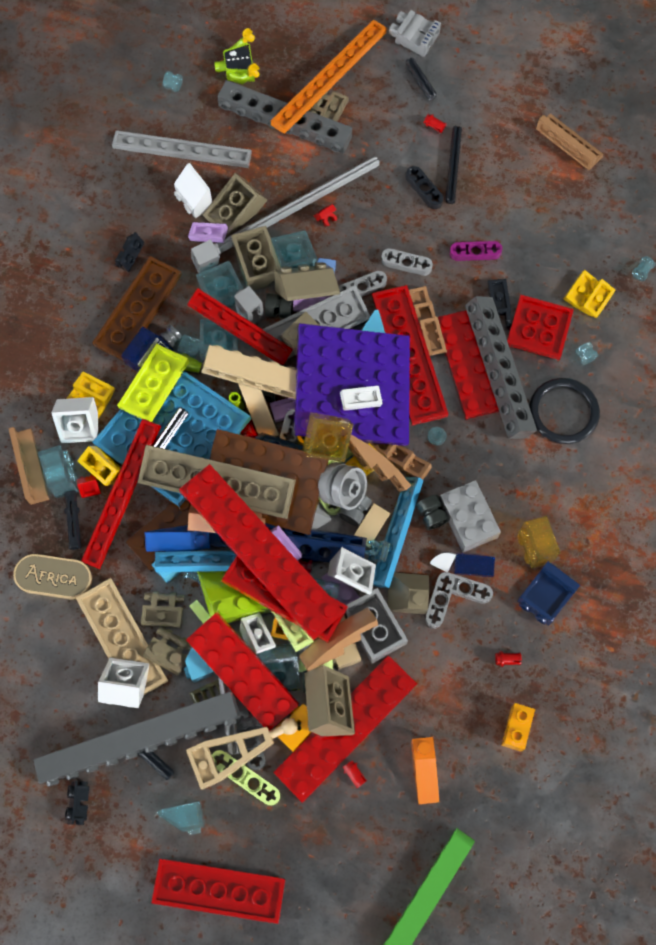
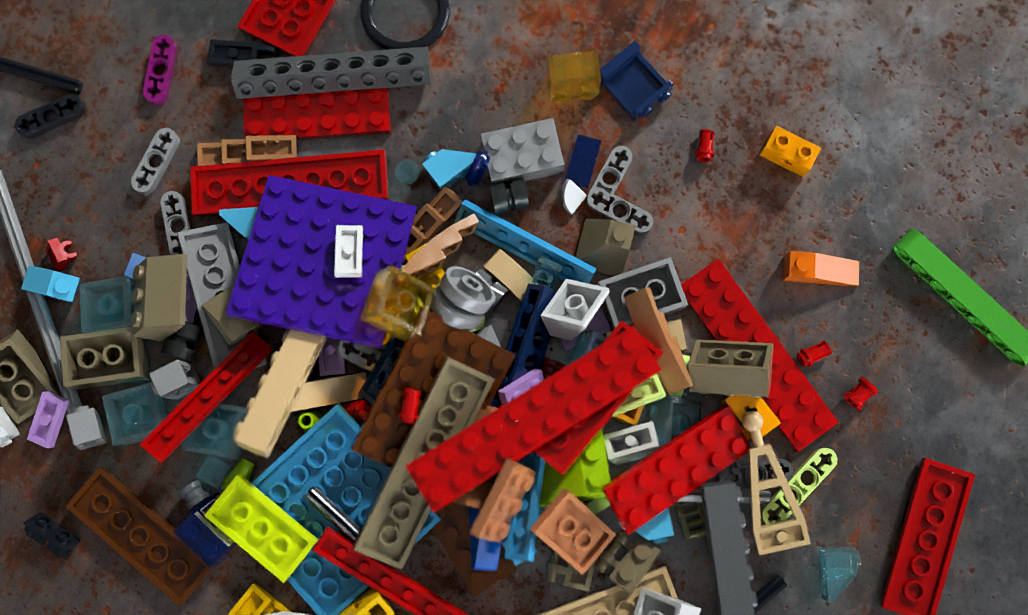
camera: 75 degrees left, 10 degrees up
none -> medium azure slope [21,265,80,303]
none -> red pin [398,388,421,423]
none -> medium azure slope [422,149,480,191]
none -> clear blue axle [465,150,491,186]
none -> nougat plate [470,459,536,543]
none -> nougat plate [530,488,616,575]
none -> red bush [843,377,878,411]

